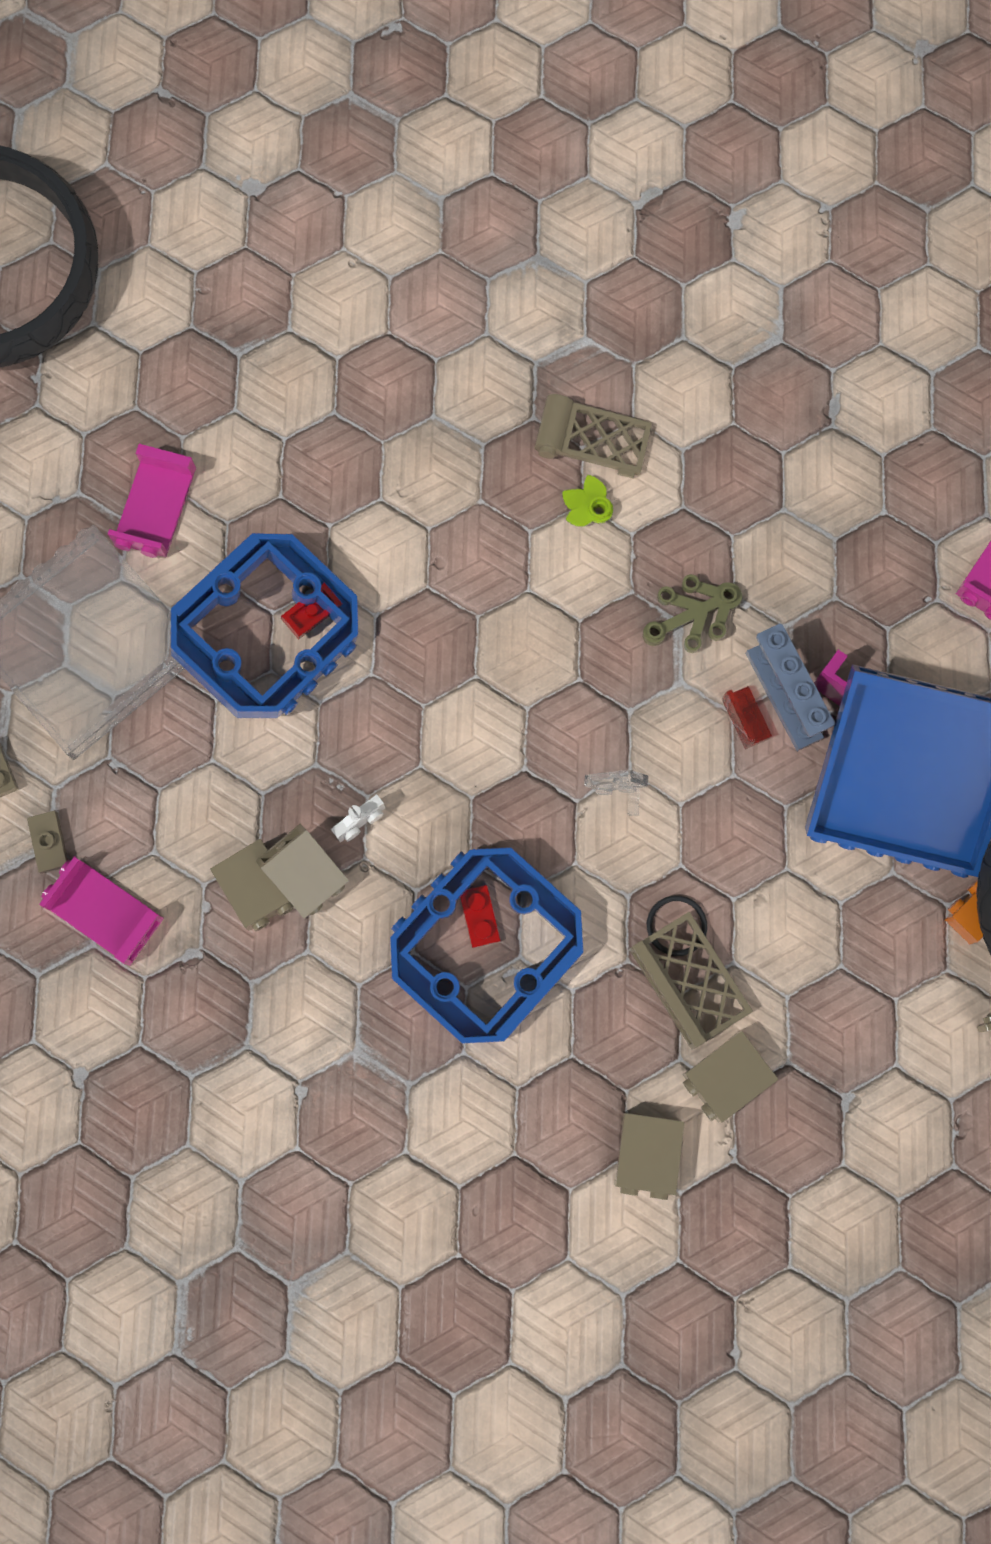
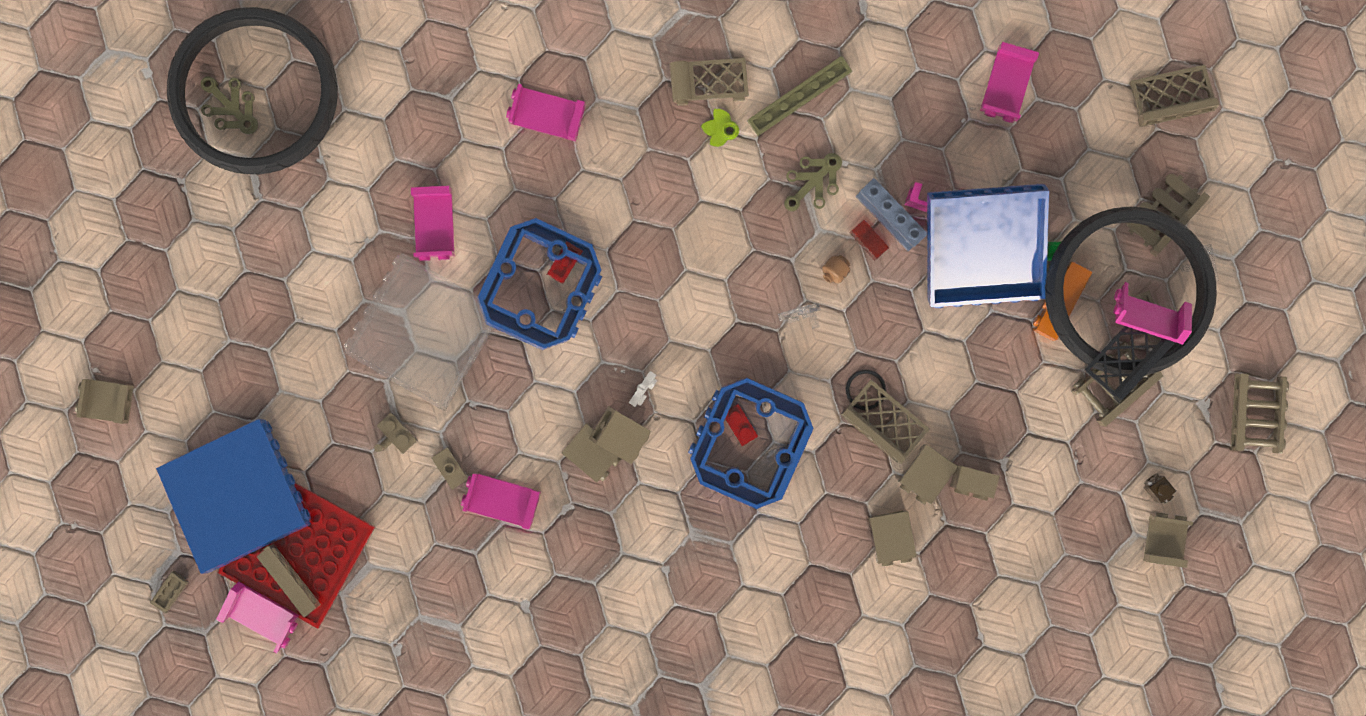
camera: 15 degrees left, 10 degrees up
none -> dark pink panel [506,84,586,141]
none -> olive plate [747,56,853,136]
none -> medium nougat head [822,255,850,284]
none -> dark tan brick [950,465,1000,501]

